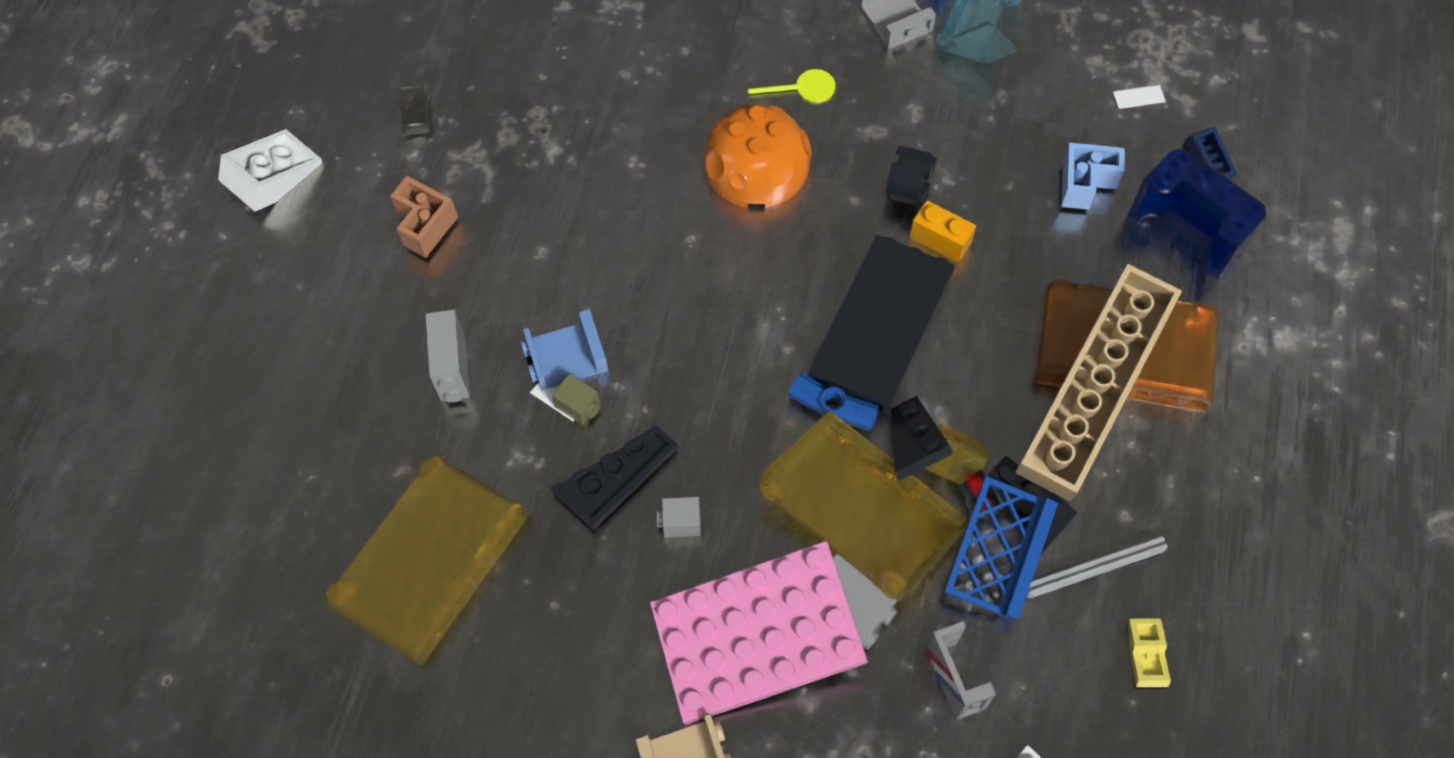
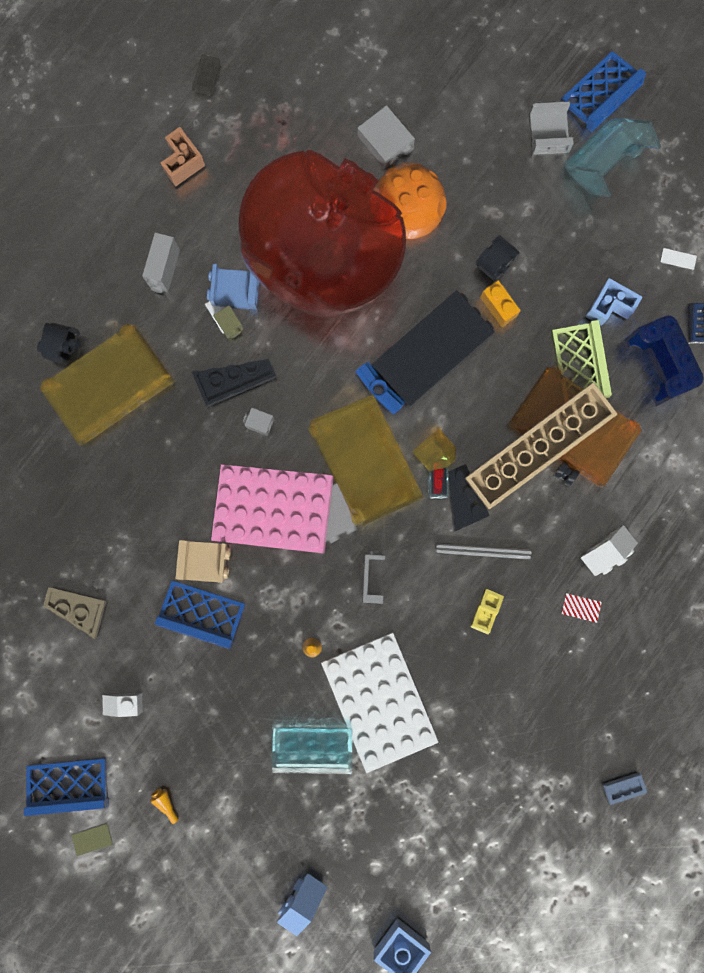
camera: 20 degrees right, 20 degrees up
white slope [218,129,322,211] -> none
neon yellow piece [747,69,835,102] -> none
black wing [891,396,953,482] -> none
blue fence [943,476,1058,622] -> none
none -> black brick [37,323,81,365]
none -> clear red windscreen [238,150,406,317]
none -> light grey brick [357,105,415,169]
none -> yellowish green fence [552,320,612,403]
none -> black wheel [553,461,580,487]
none -> sticker [562,593,602,623]
none -> white brick [581,525,638,576]

